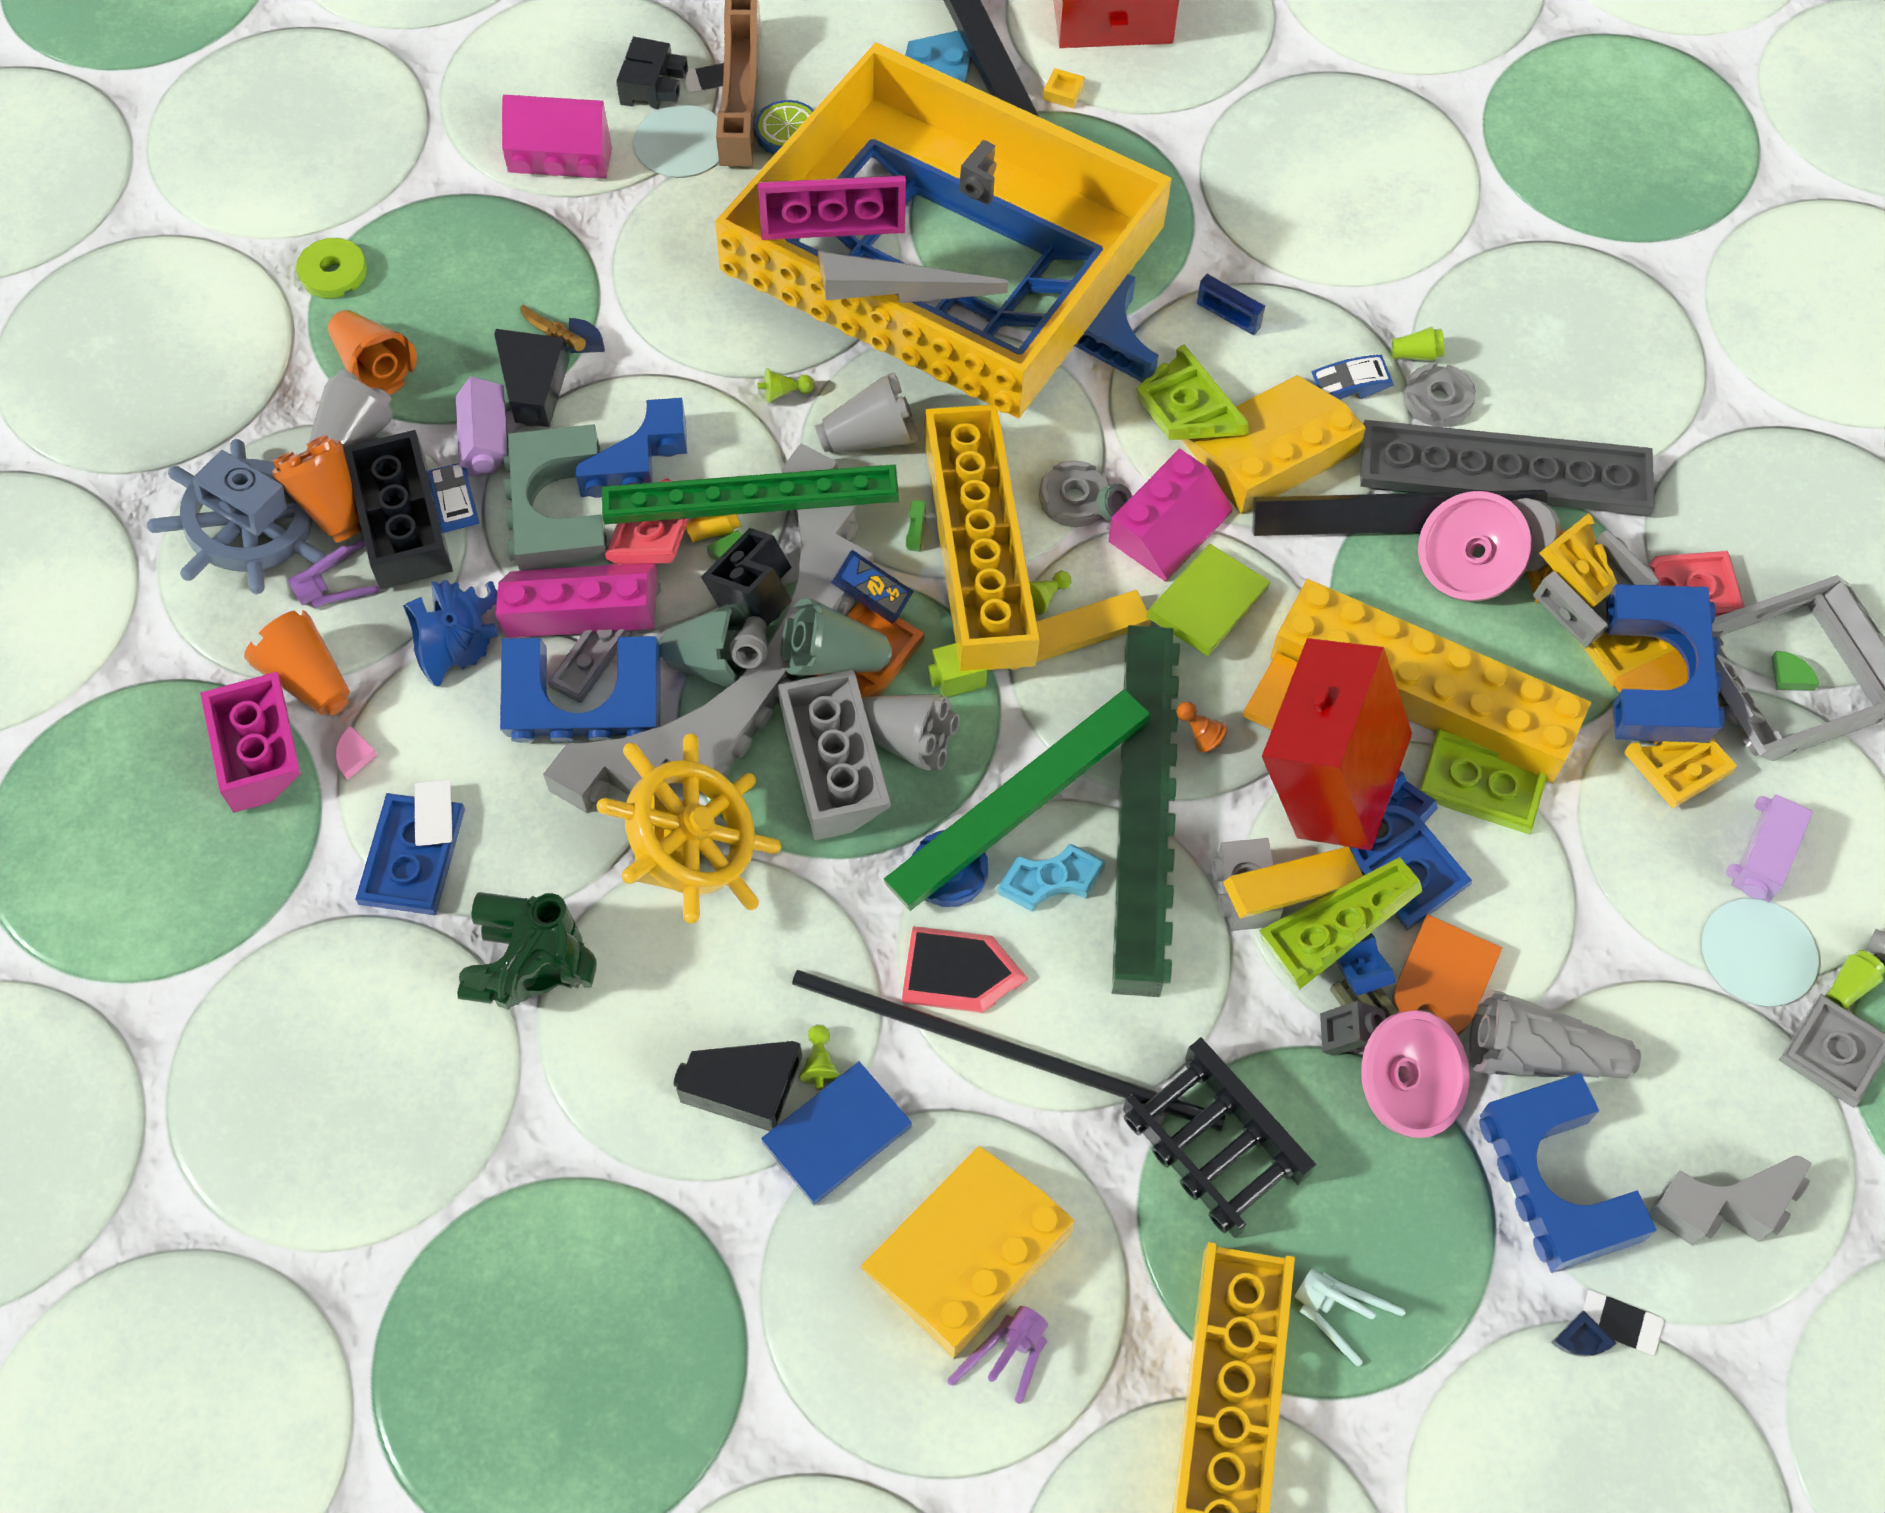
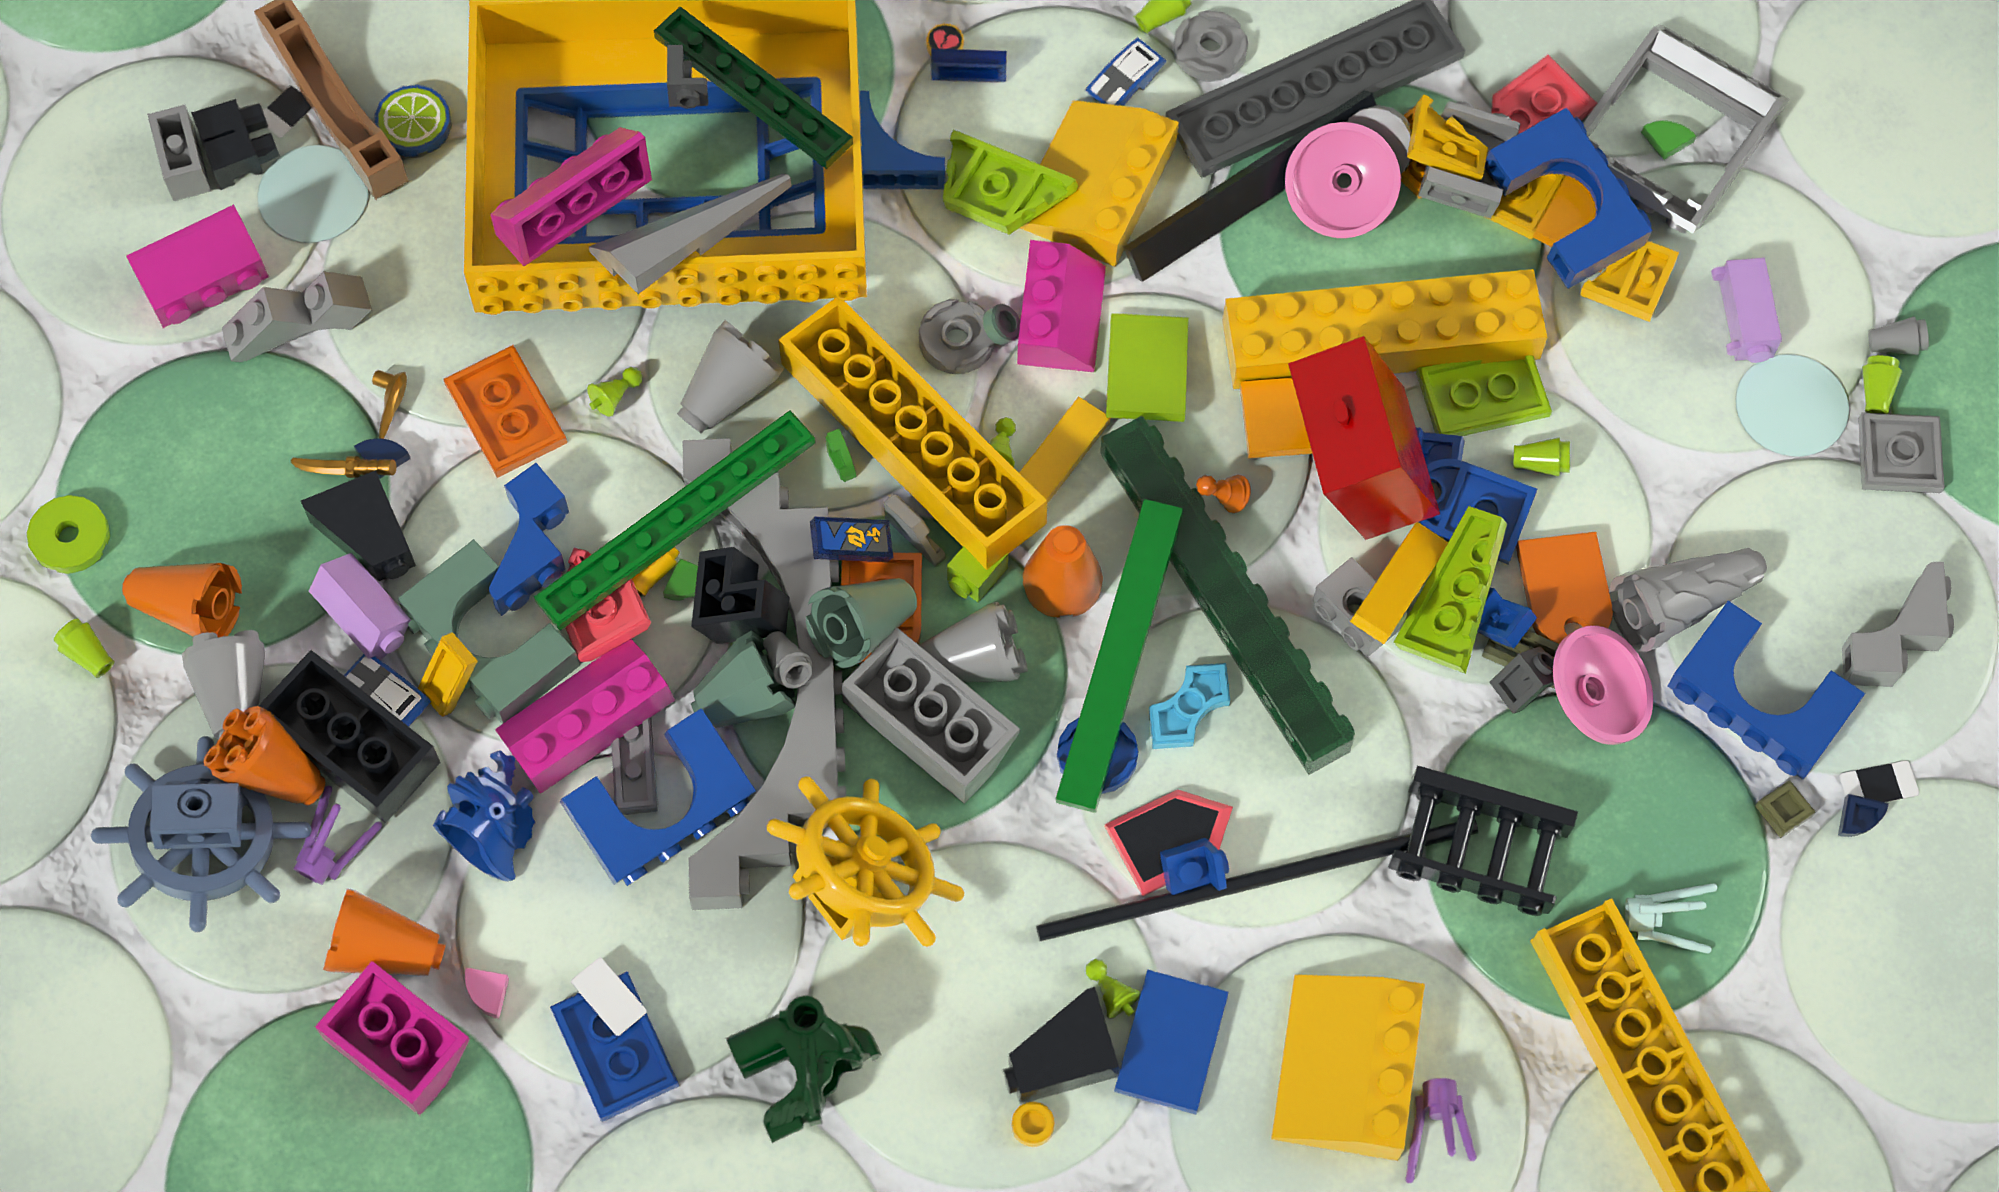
camera: 35 degrees left, 5 degrees up
none -> lime cone [54,618,115,678]
none -> light grey brick [147,105,211,201]
none -> light grey arch [222,271,372,362]
none -> pearl gold bar [372,370,407,439]
none -> yellow tile [417,632,478,717]
none -> orange tile [443,345,568,478]
none -> dark green tile [653,6,853,169]
none -> light grey tile [884,494,945,567]
none -> tile [926,24,964,60]
none -> yellow tile [1012,1102,1055,1147]
none -> orange cone [1023,525,1103,618]
none -> blue bracket [1160,838,1229,895]
none -> lime cone [1514,437,1570,477]
none -> olive tile [1755,780,1816,838]

